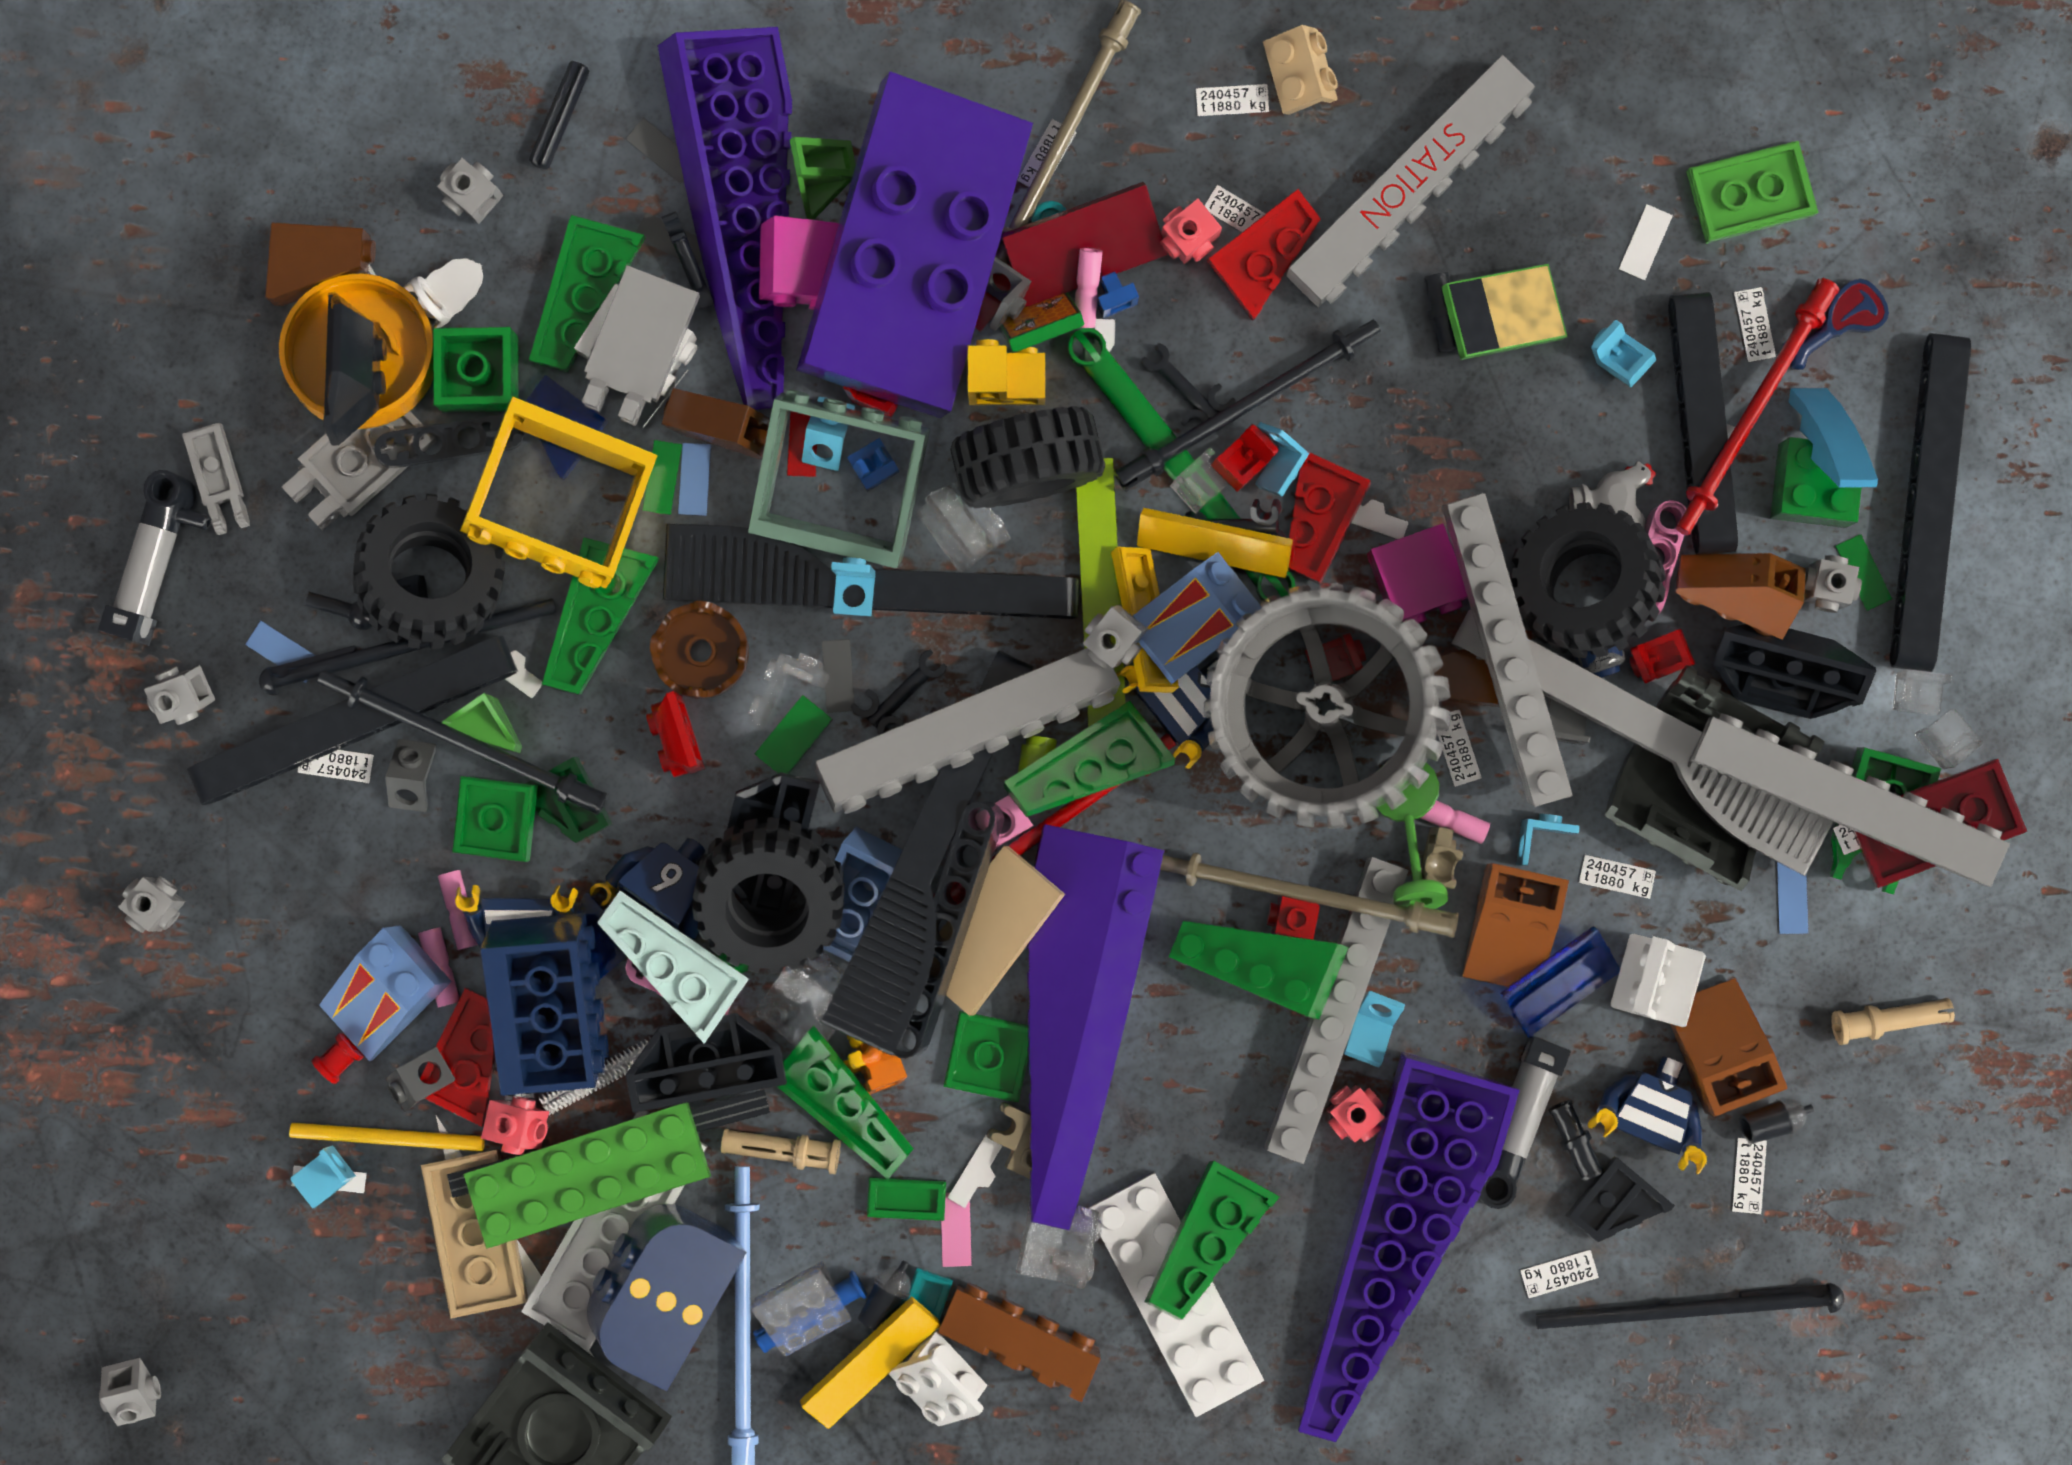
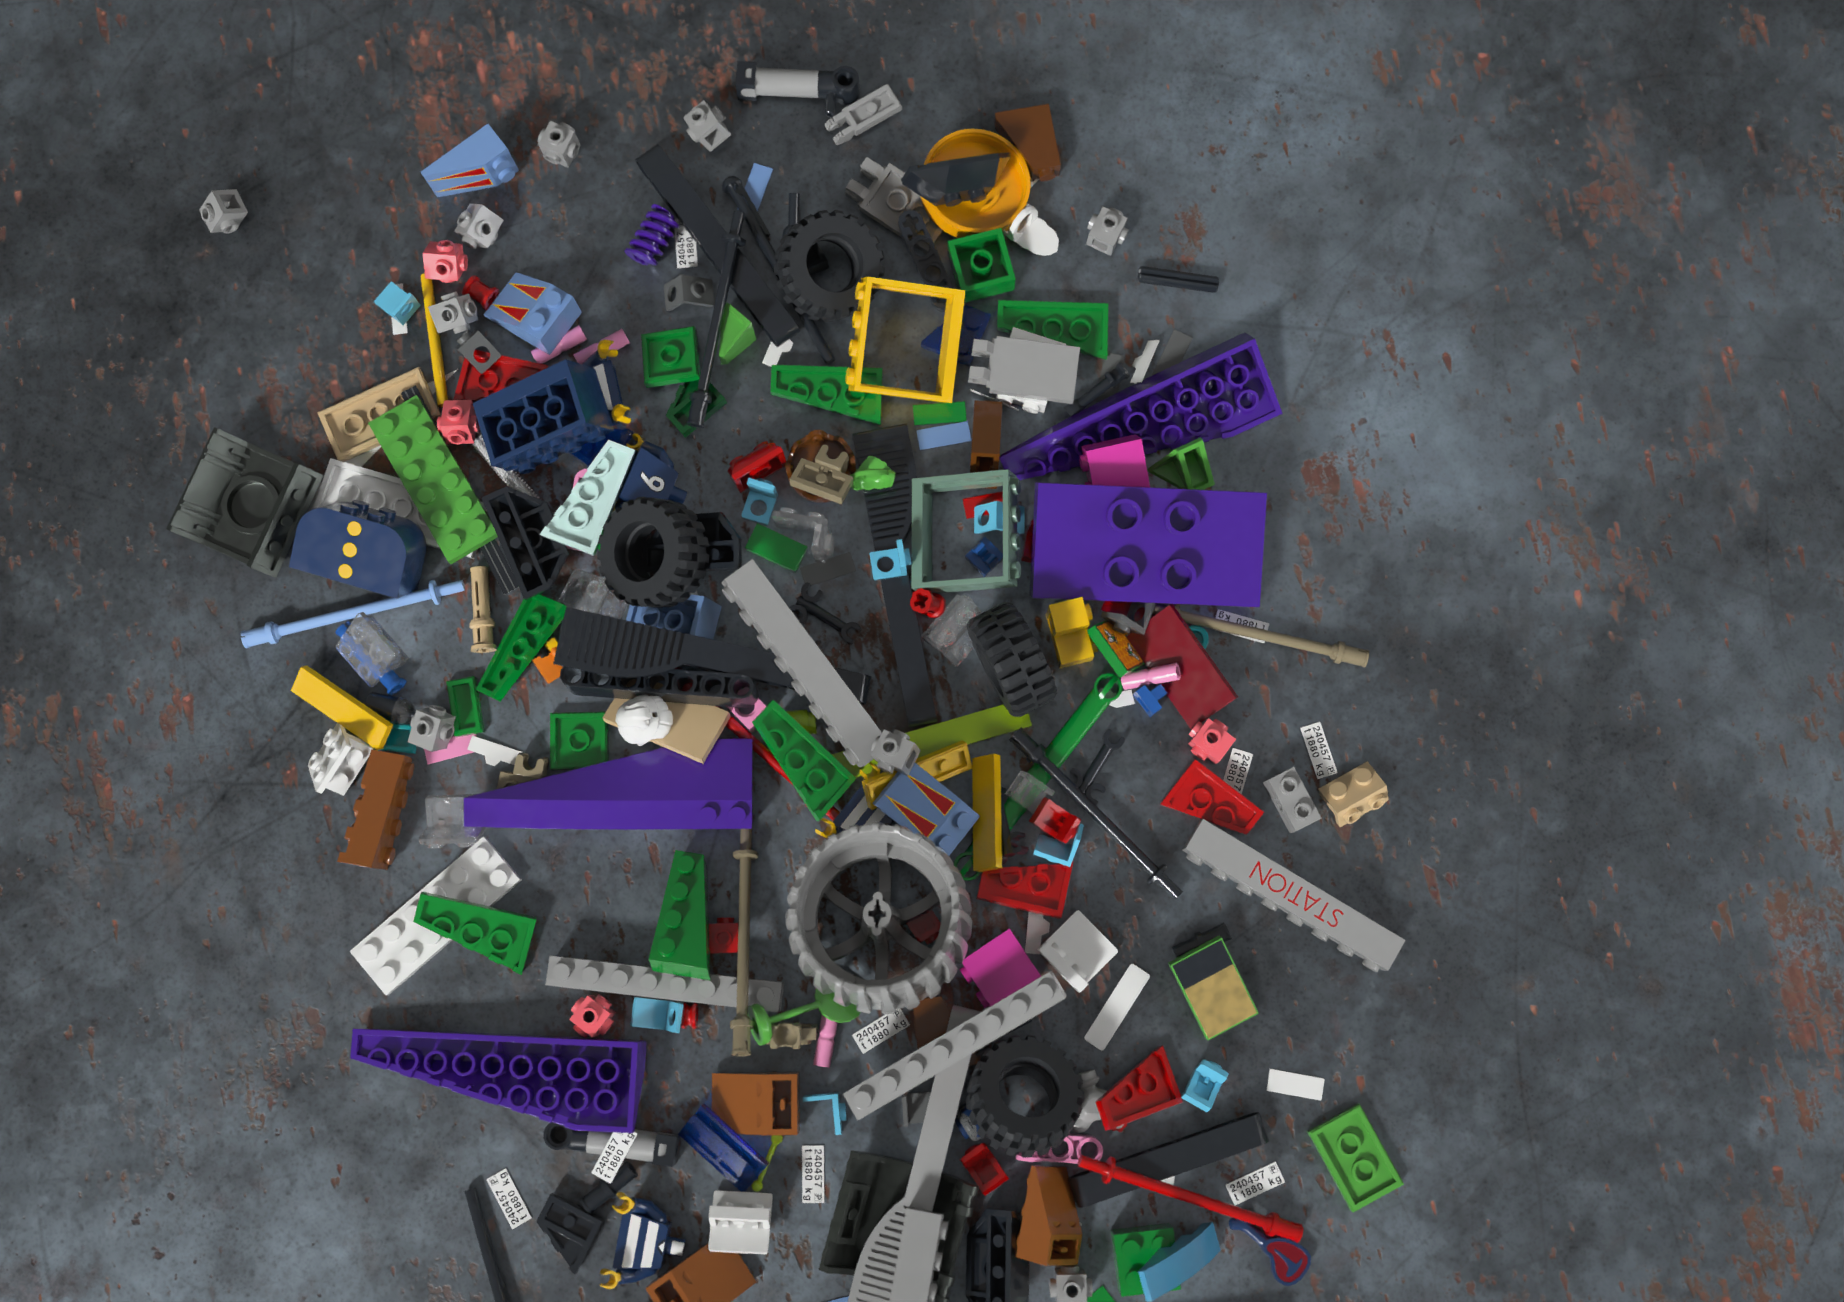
camera: 80 degrees right, 5 degrees down
none -> light grey brick [408,705,456,752]
none -> medium blue slope [421,124,519,197]
none -> coral brick [423,240,468,283]
none -> light grey brick [428,291,478,334]
none -> light grey brick [454,204,503,249]
none -> white sticker [592,1132,637,1184]
none -> white hair [615,695,673,746]
none -> dark purple piece [624,204,680,266]
none -> red bush [681,1002,699,1029]
none -> medium azure bracket [741,478,778,525]
none -> lime hinge [751,1135,783,1192]
none -> dark tan plate [790,445,853,505]
none -> bright green piece [850,456,896,491]
none -> red bush [910,588,946,618]
none -> white bracket [1037,910,1118,993]
none -> white sticker [1084,964,1150,1051]
none -> red wing [1095,1046,1183,1131]
none -> white sticker [1130,340,1160,383]
none -> light grey brick [1263,767,1321,833]

